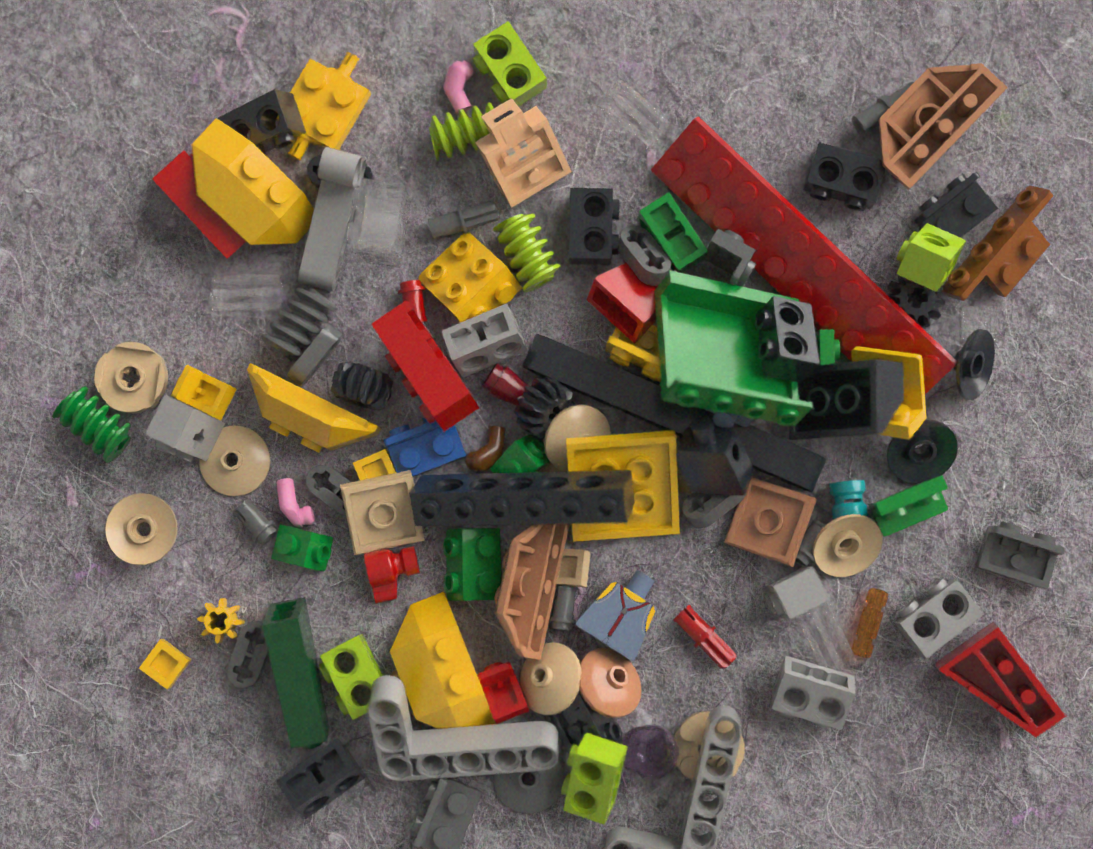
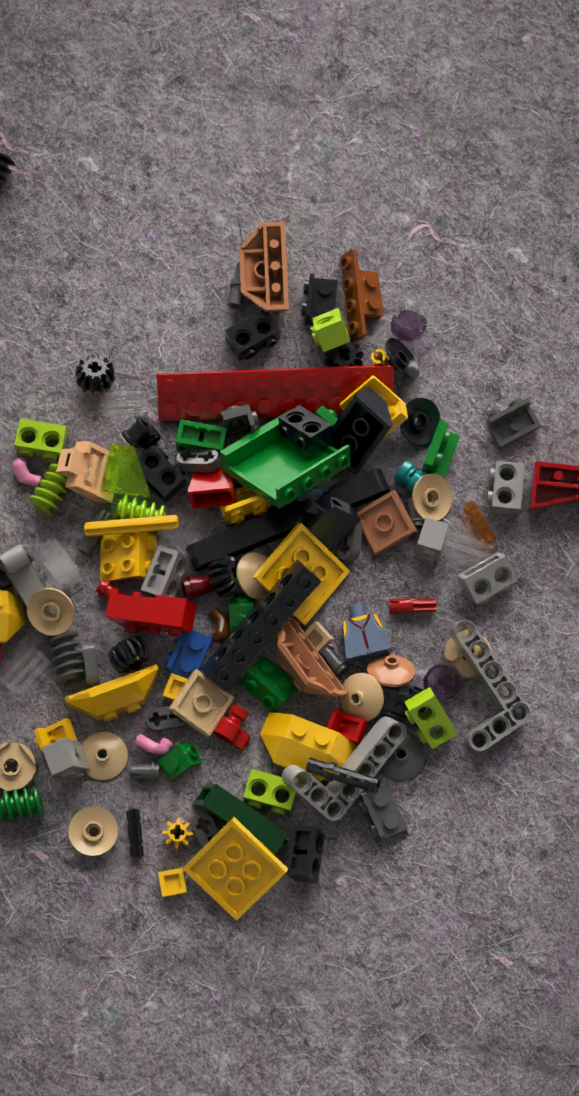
camera: 55 degrees left, 10 degrees down
none -> tan dish [27,588,75,636]
none -> black gear [75,355,115,395]
none -> yellow axle [84,515,179,537]
none -> clear neon green wing [103,444,150,498]
none -> black piece [121,416,162,449]
none -> black axle [126,809,144,858]
none -> yellow plate [183,817,288,921]
none -> black pin [306,757,381,794]
none -> yellow pin [371,349,389,365]
none -> clear purple hair [390,310,428,342]

